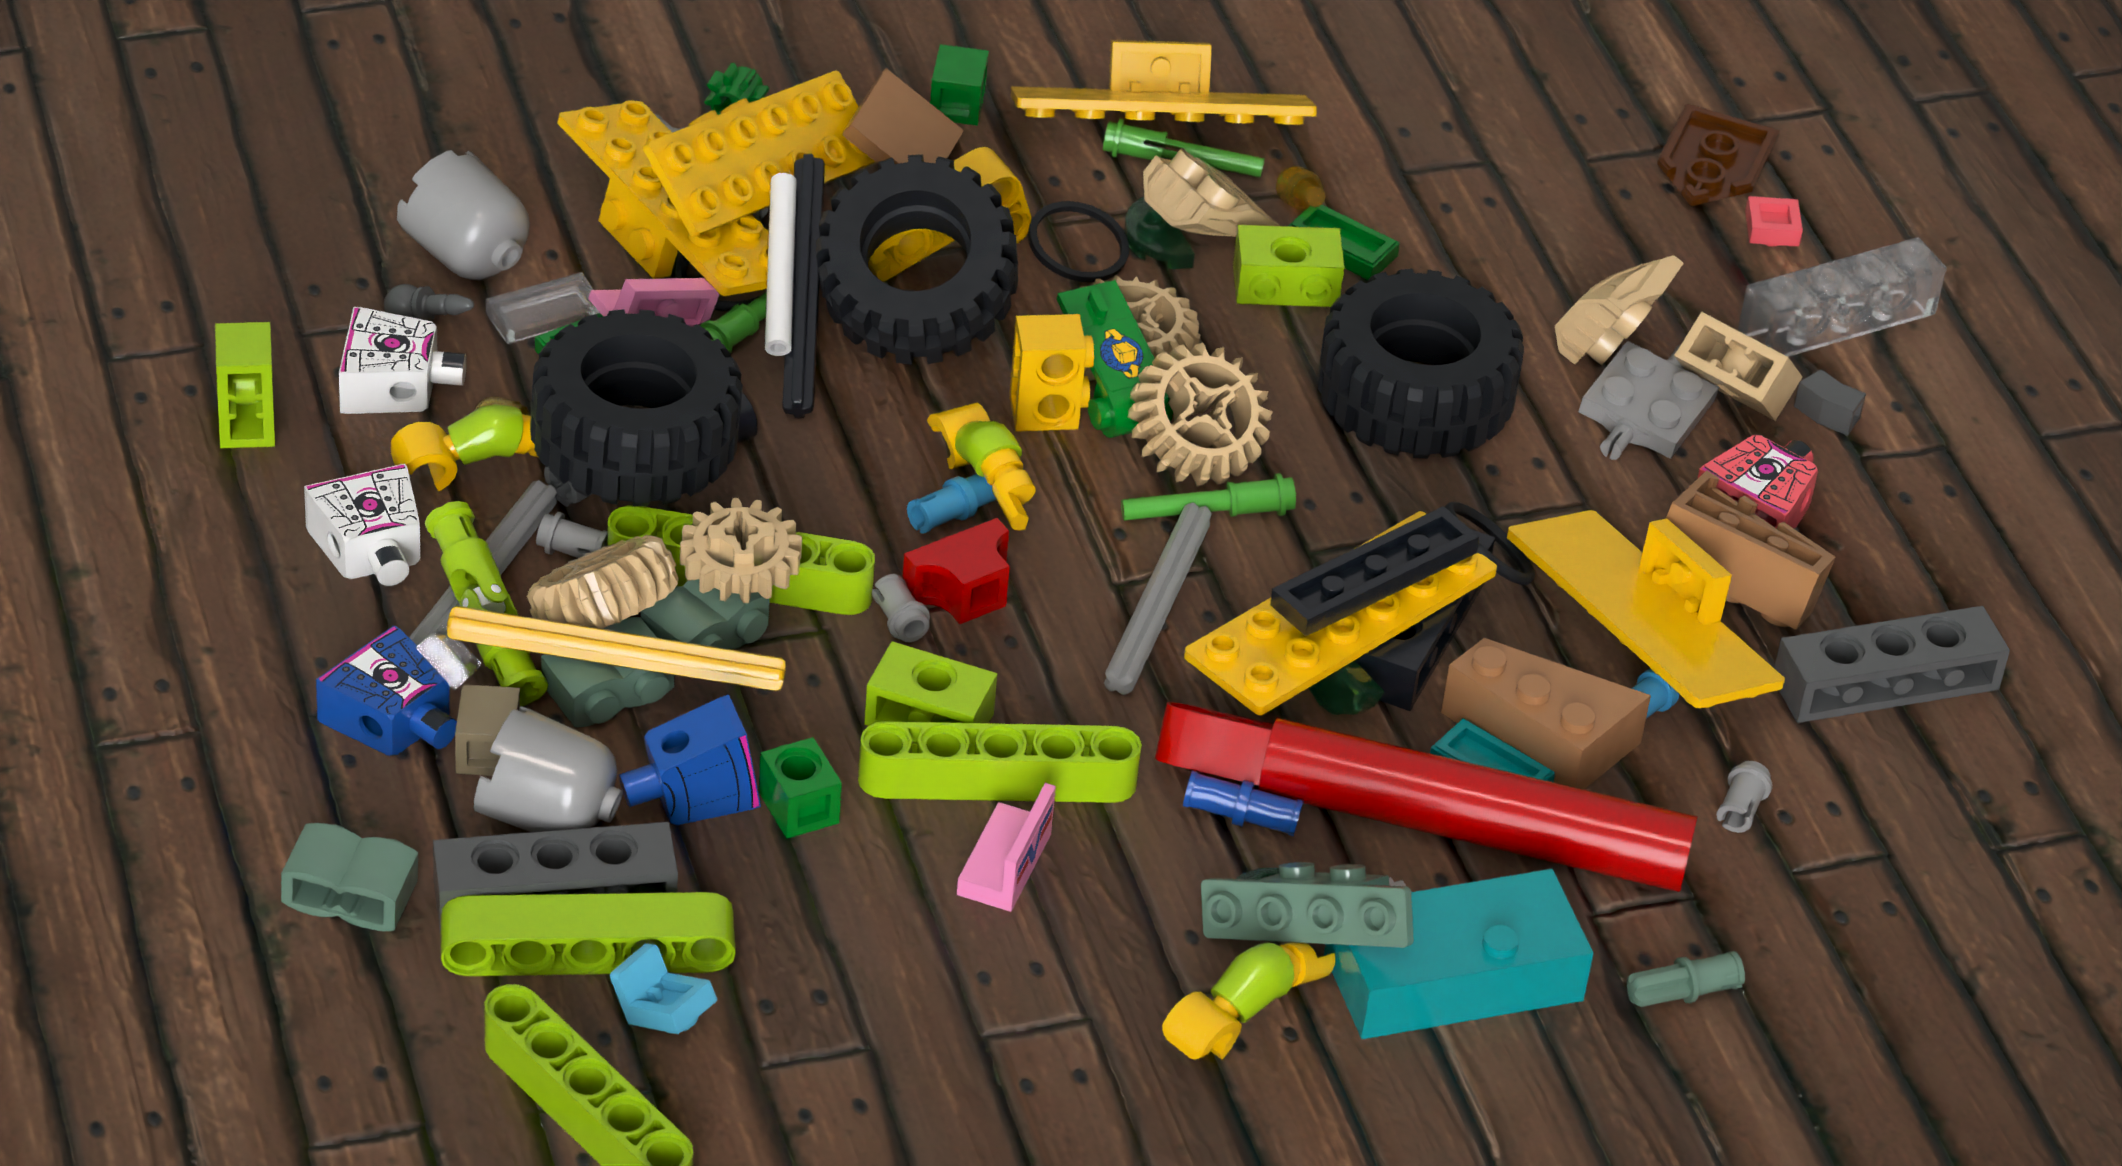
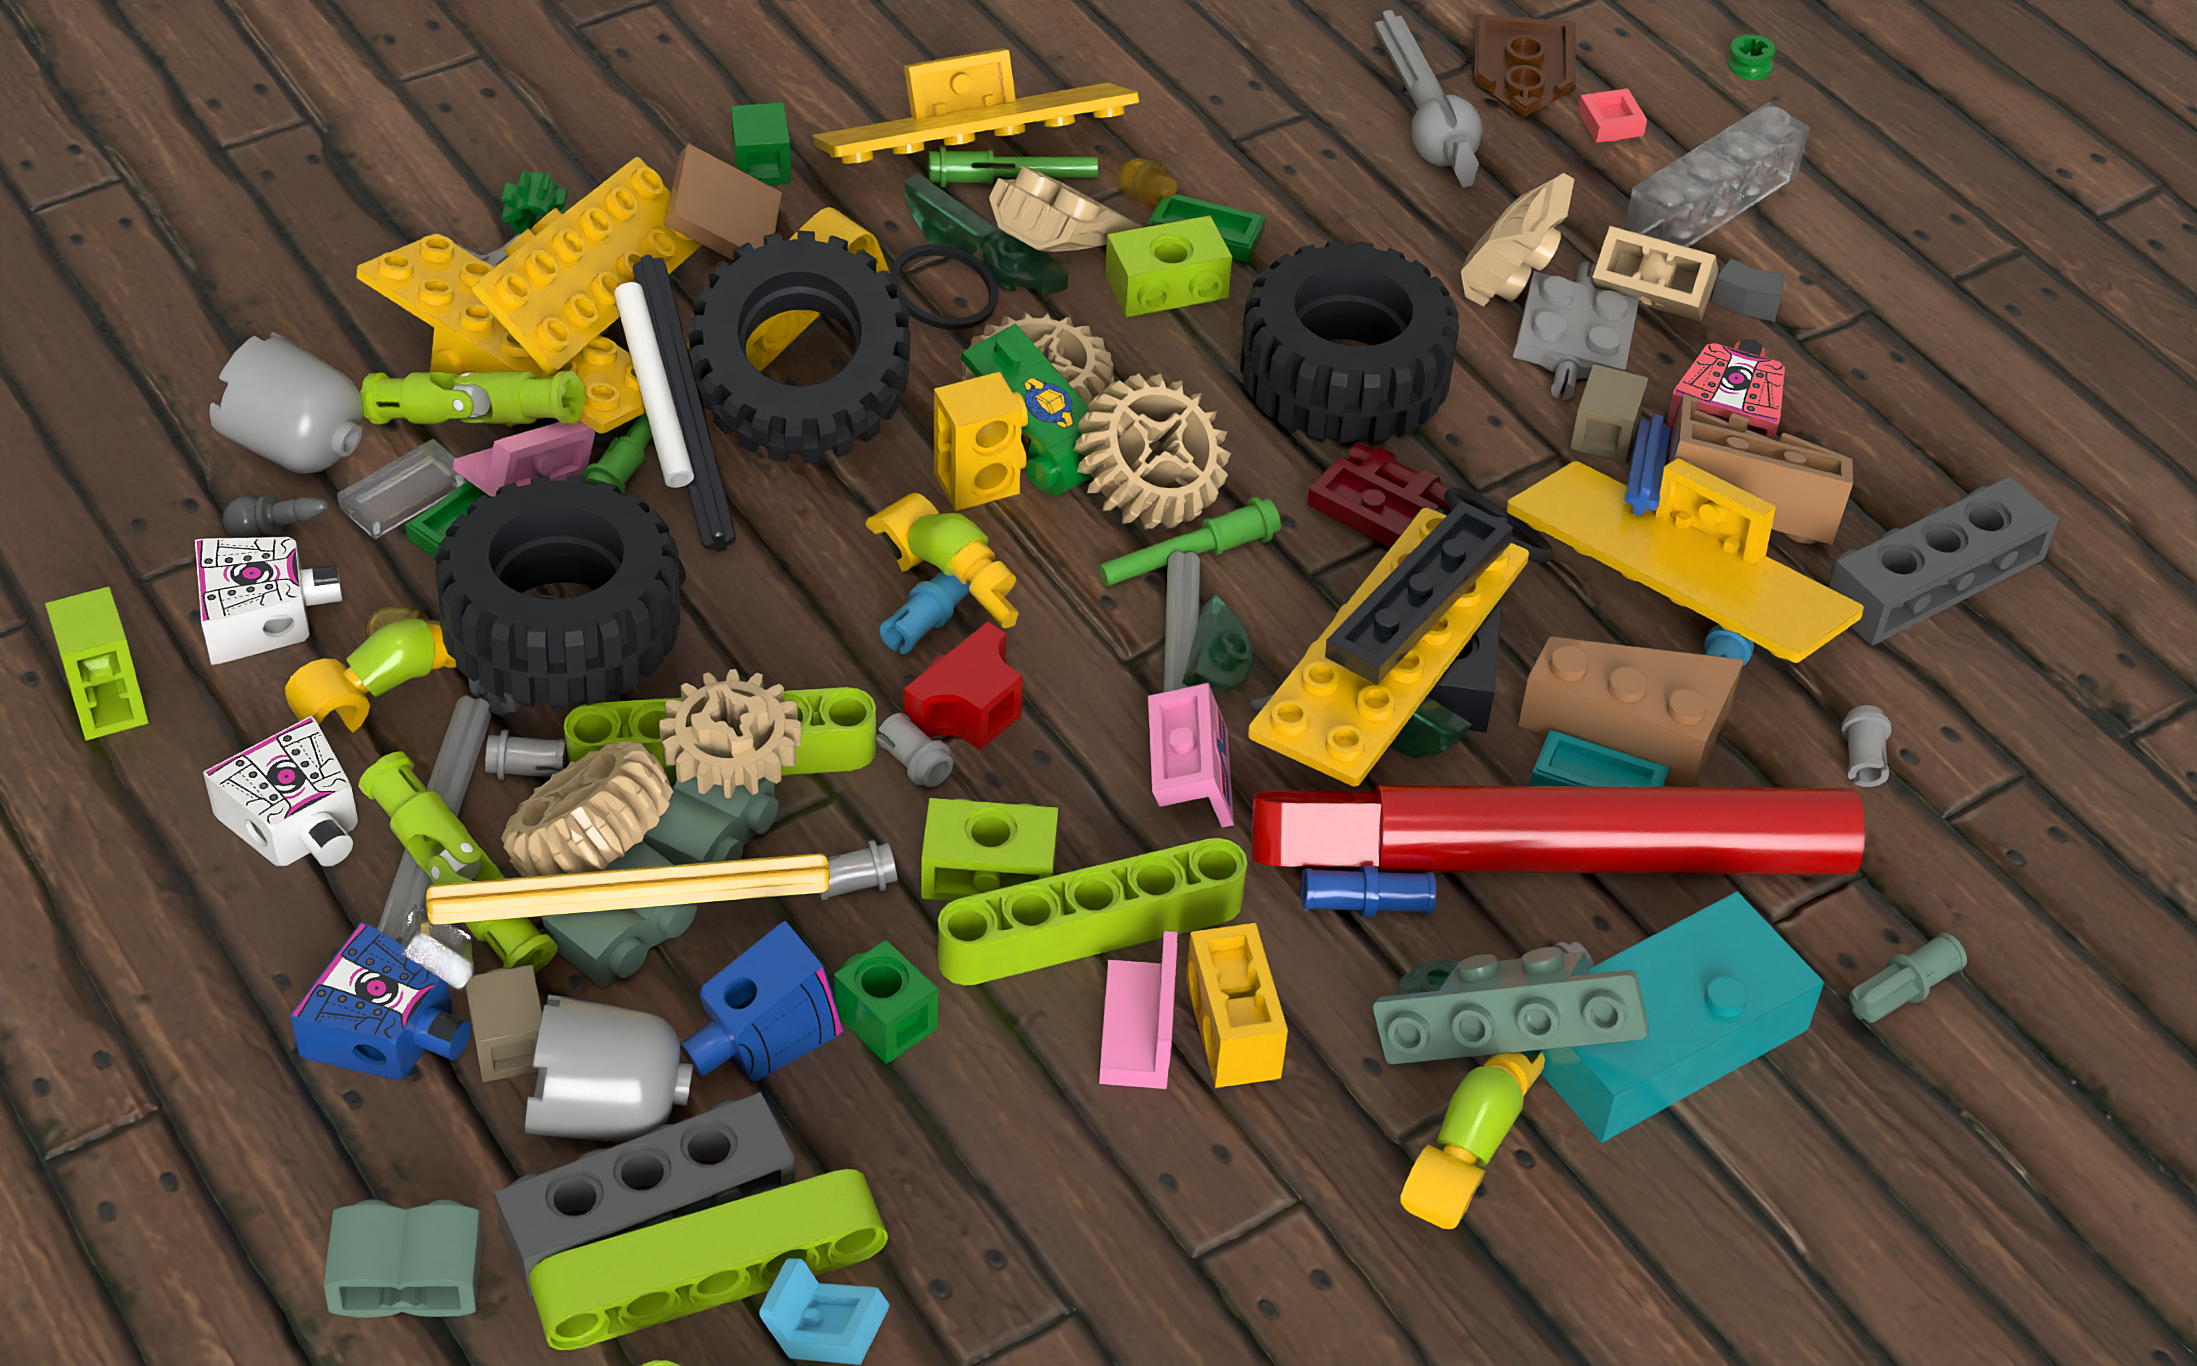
camera: 15 degrees left, 5 degrees up
none -> lime piece [360,371,586,424]
none -> light grey pin [819,840,897,901]
none -> clear green plate [904,173,996,255]
none -> bright pink panel [1148,683,1234,828]
none -> clear green plate [1182,595,1252,693]
none -> yellow brick [1185,923,1288,1088]
none -> dark red plate [1307,443,1451,548]
none -> light grey piece [1374,10,1483,188]
none -> dark tan brick [1570,364,1648,463]
none -> blue axle [1624,414,1671,516]
none -> green bush [1728,34,1776,80]

